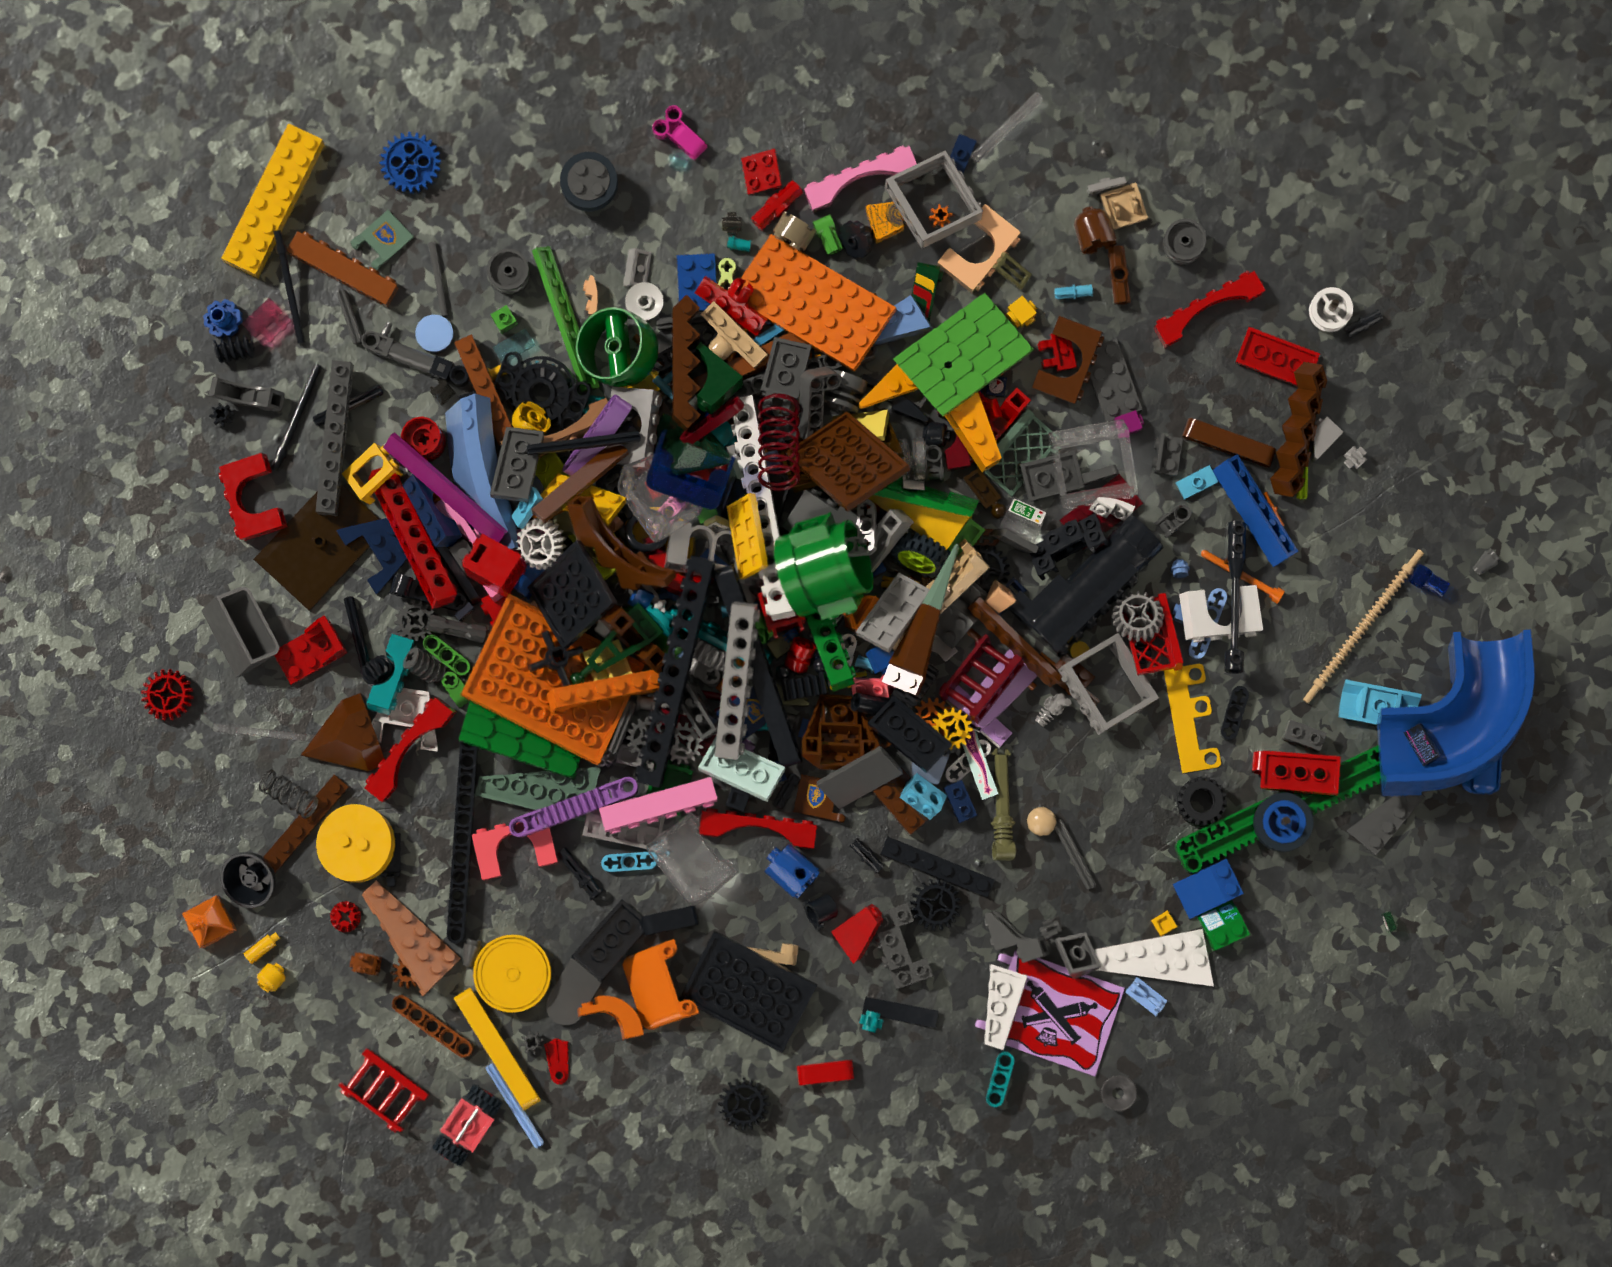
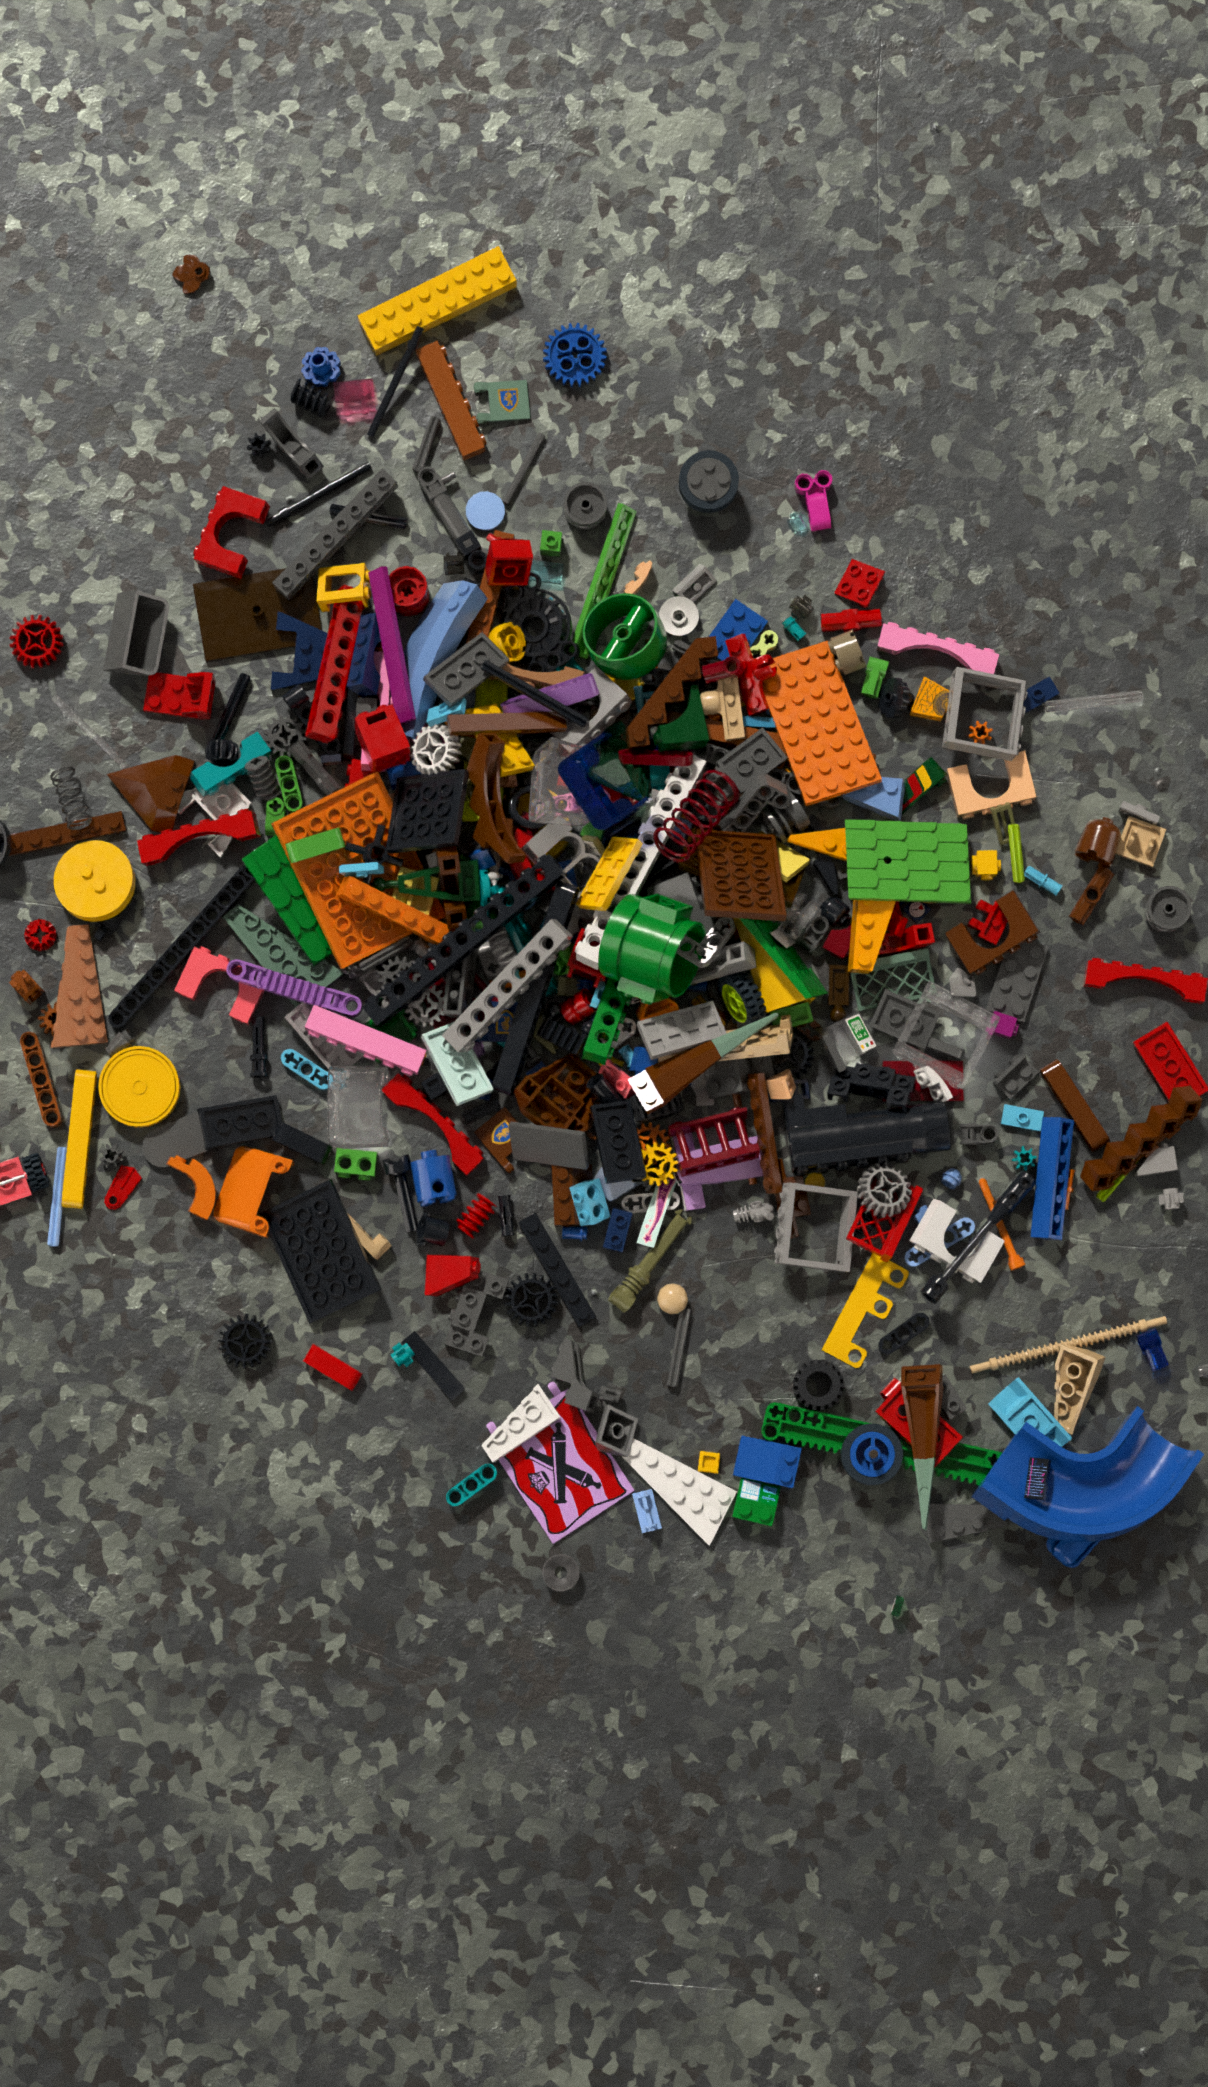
camera: 35 degrees right, 0 degrees up
none -> reddish brown plate [172,255,211,294]
none -> bright green beam [285,827,346,863]
none -> bright green brick [334,1148,378,1181]
none -> medium azure plate [339,862,384,878]
none -> black piece [382,1154,417,1232]
none -> red piece [456,1193,497,1239]
none -> red piece [485,533,533,585]
none -> blue pin [562,1226,587,1241]
none -> medium azure tile [590,981,606,1008]
none -> dark red piece [702,656,744,684]
none -> reddish brown plate [901,1364,944,1531]
none -> light grey slope [949,968,976,997]
none -> lime axle [1008,824,1025,883]
none -> teal gear [1011,1146,1037,1172]
none -> tan wedge [1054,1344,1106,1435]

